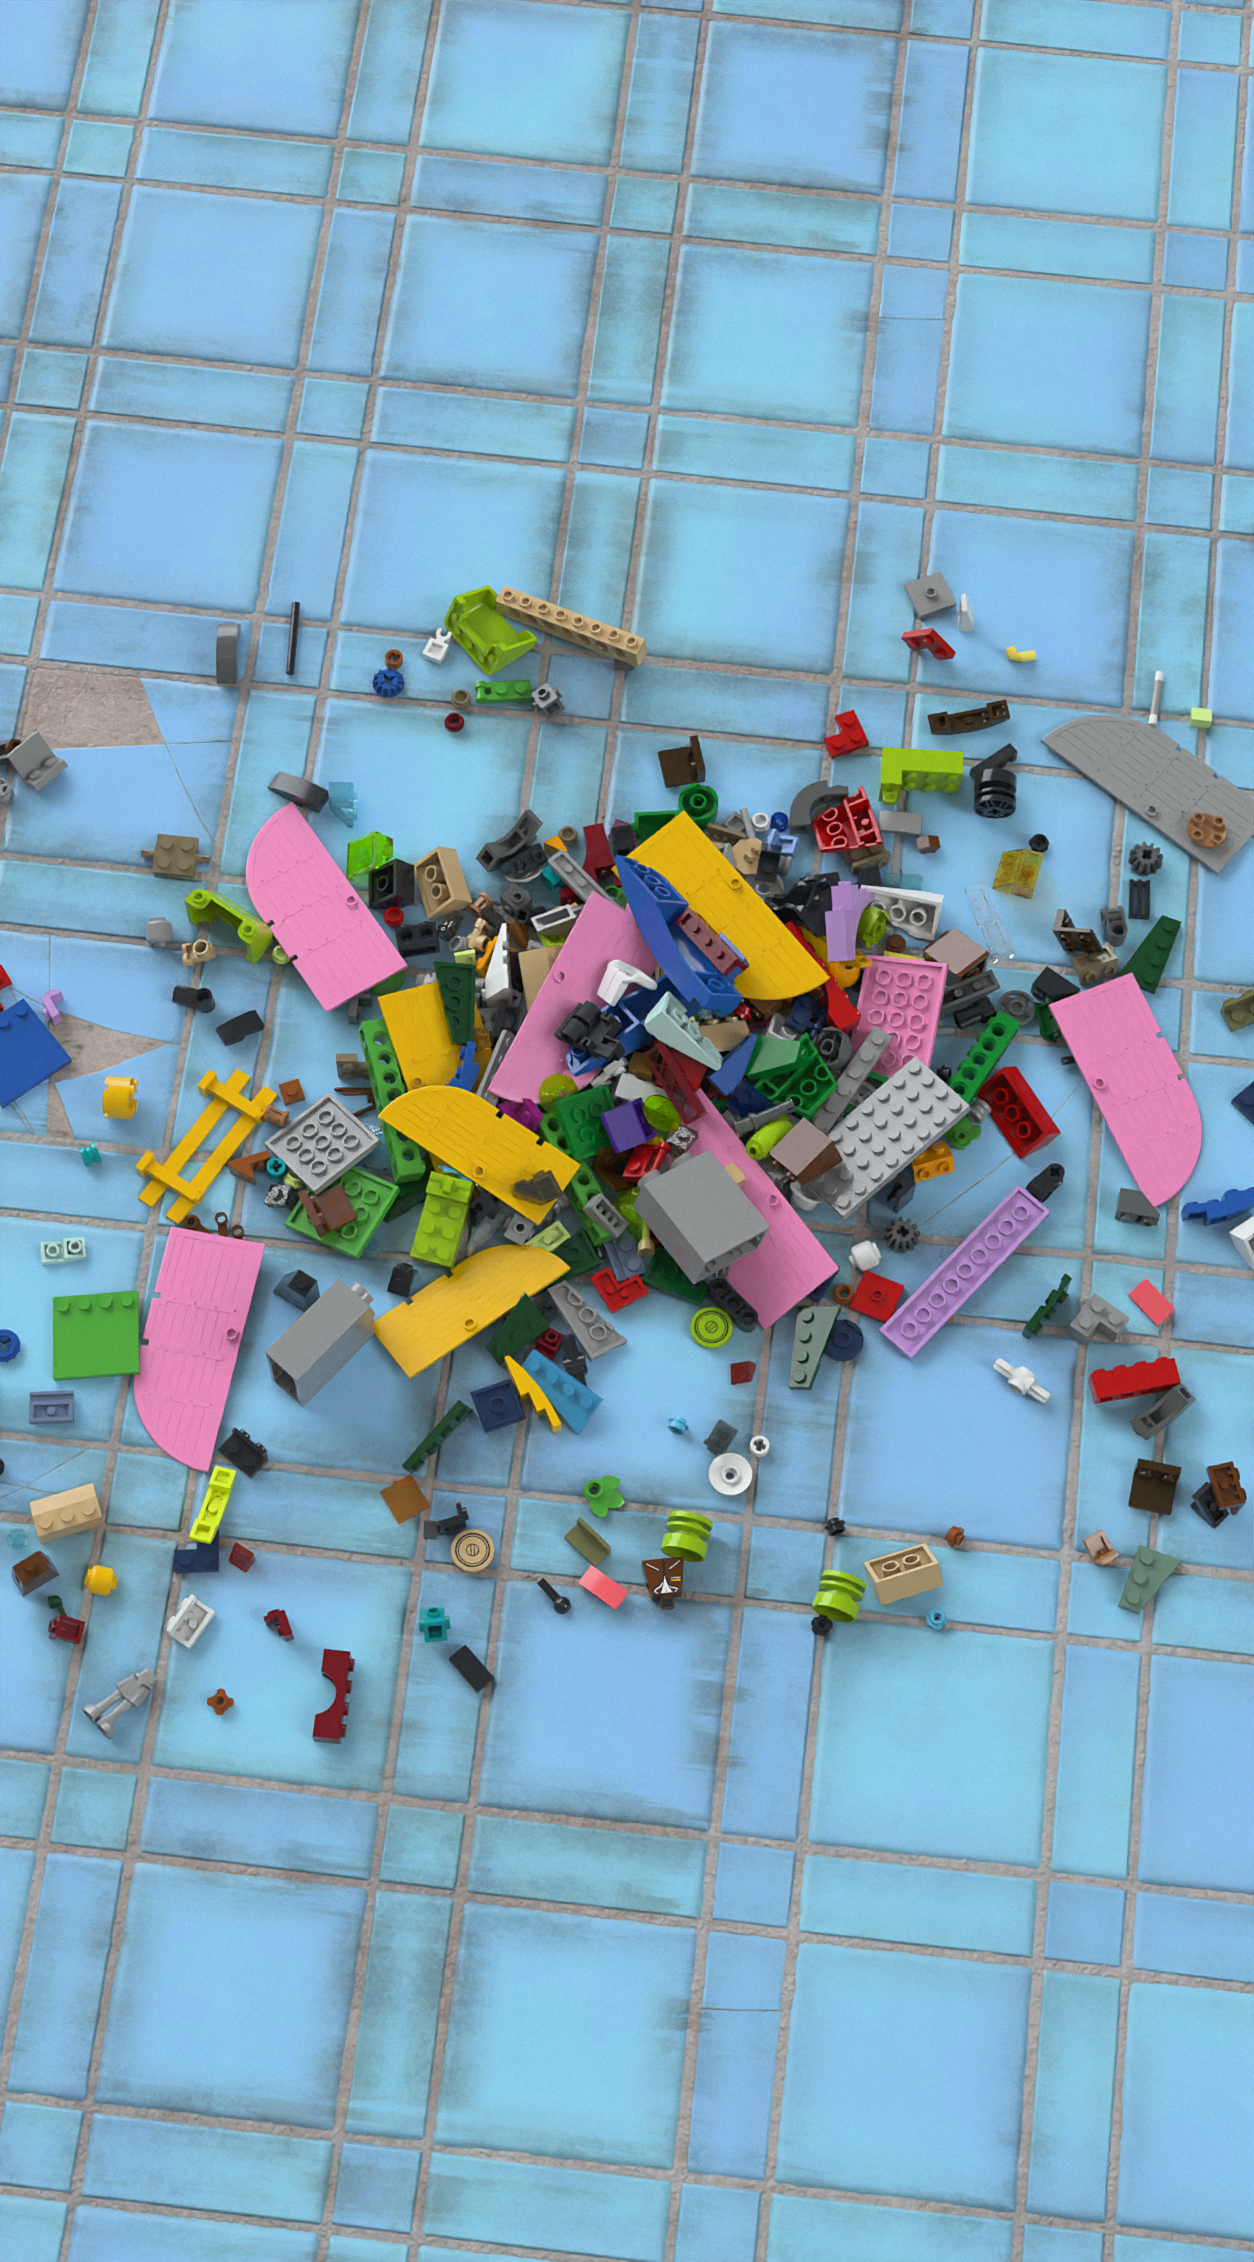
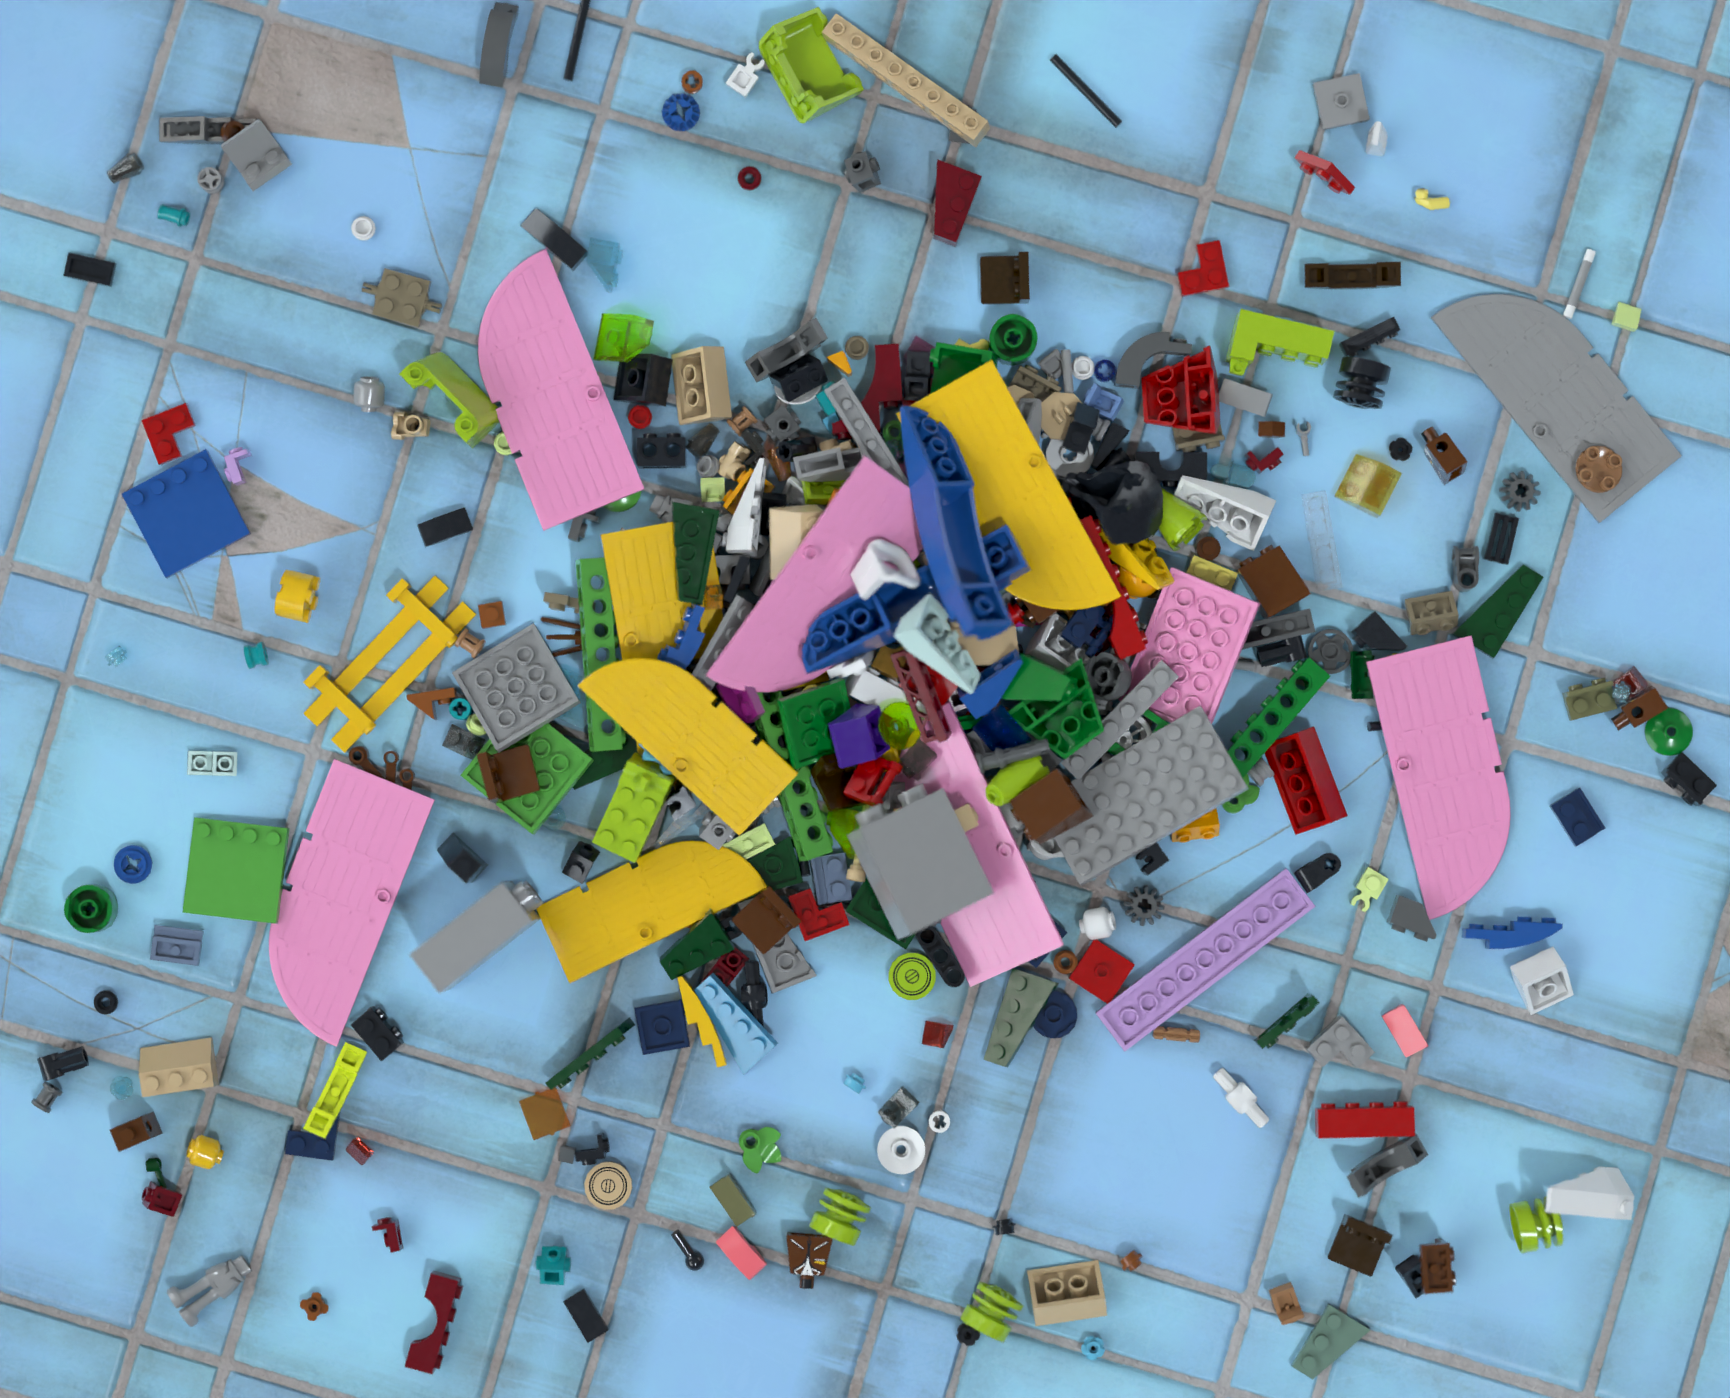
camera: 15 degrees right, 20 degrees up
white bracket [166,1594,216,1650] -> none
black piece [172,984,215,1013] -> none
dark tan plate [451,689,471,709] -> none
bright green plate [475,680,532,704] -> none
clear smoke slope [511,1170,562,1206] -> none
clear neon green dish [539,1074,579,1116] -> none
black plate [555,1001,626,1061] -> none
light grey slope [582,1193,629,1239] -> none
fence [675,907,748,976] -> none
lavender arch [825,881,875,962] -> none
black plate [936,1065,952,1084] -> none
dark brown bracket [1052,909,1103,954] -> none
none -> white plate [351,216,376,241]
none -> reddish brown bracket [732,886,802,954]
none -> dark red wedge [934,159,982,247]
none -> black bar [1050,54,1123,128]
none -> black slope [1090,423,1130,469]
none -> medium nougat axle [1153,1026,1200,1043]
none -> dark red bracket [1244,447,1284,474]
none -> light grey hand [1296,422,1311,456]
none -> yellowish green plate [1350,867,1389,912]
none -> reddish brown torso [1421,426,1467,485]

